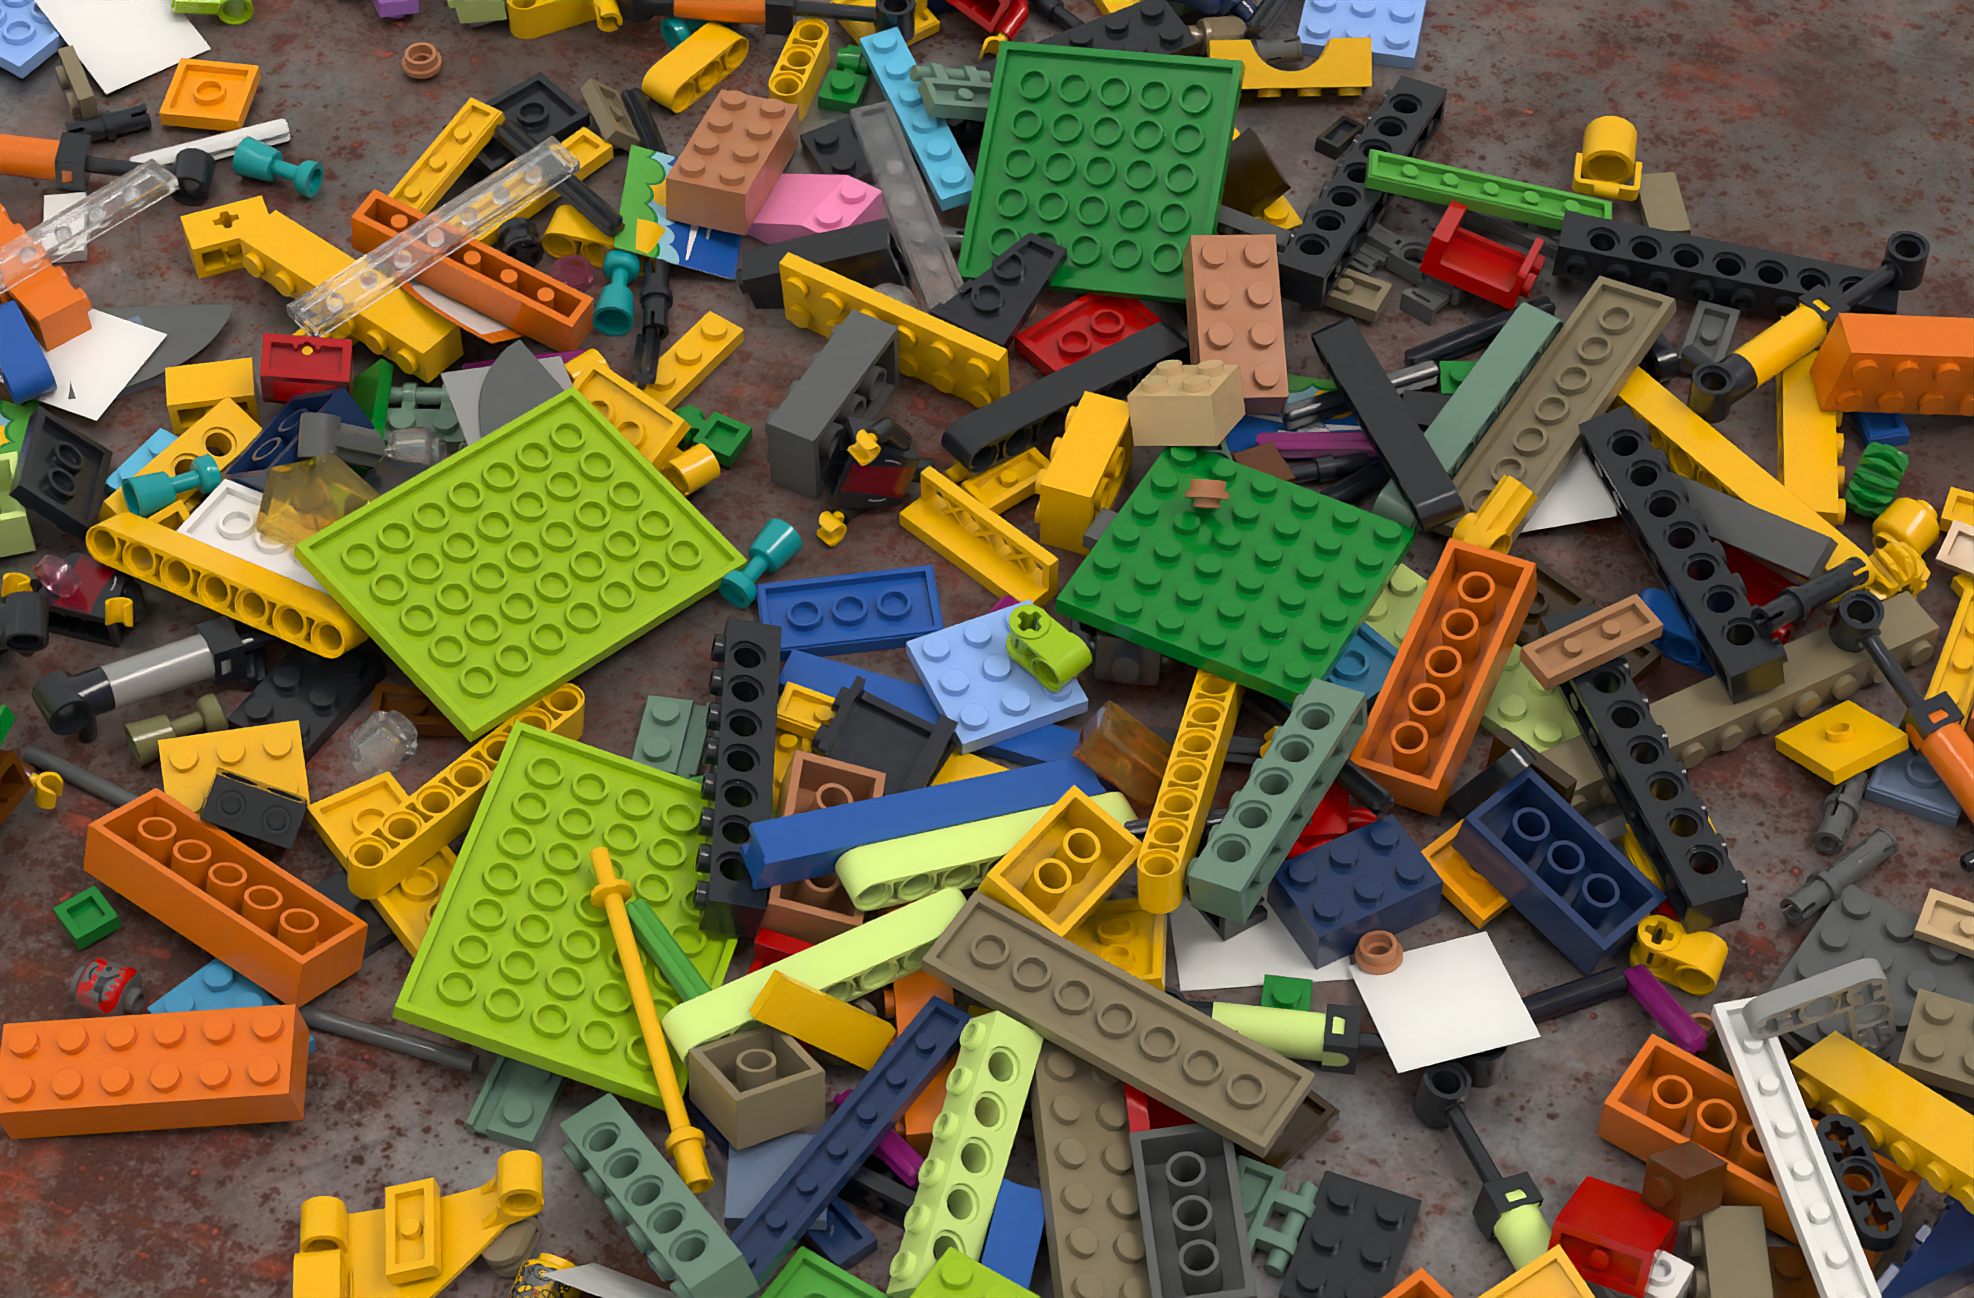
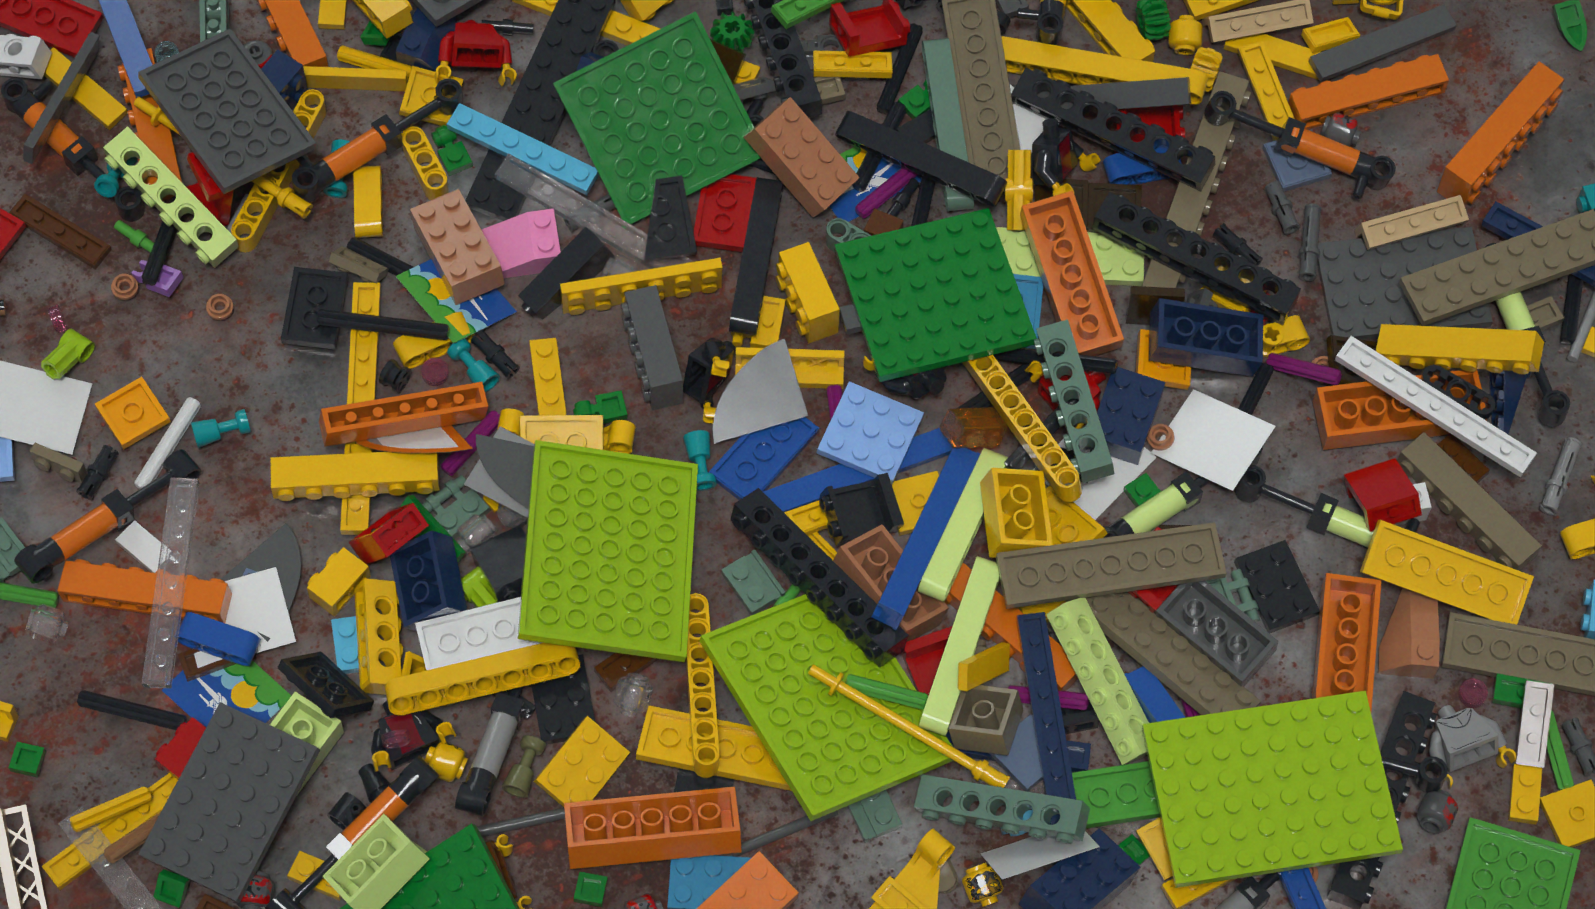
camera: 45 degrees left, 15 degrees up
teal piece [122,454,222,518] -> none
yellow brick [180,195,269,279] -> none
black brick [200,767,308,850] -> none
clear yellow slope [255,451,380,549] -> none
clear tile [287,136,580,337] -> none
dark grey piece [297,412,385,469] -> none
yellow tile [388,97,505,215] -> none
black axle [630,328,661,390] -> none
sand green plate [910,62,992,122] -> none
lime piece [1005,604,1092,692] -> none
tan brick [1127,360,1246,446] -> none
nougat plate [1185,479,1230,509] -> none
black beam [1445,740,1537,819] -> none
medium nougat plate [1519,593,1664,691] -> none
reddish brown brick [1641,1140,1728,1223] -> none
light grey beam [1742,958,1897,1053] -> none
black pin [1751,557,1869,636] -> none
yellow plate [1775,700,1909,785] -> none
none -> yellow head [425,742,468,782]
none -> green gear [710,11,754,53]
none -> sticker [713,338,808,444]
none -> yellow tile [813,51,893,78]
none -> black torso [1032,119,1100,196]
none -> black pin [1213,223,1263,266]

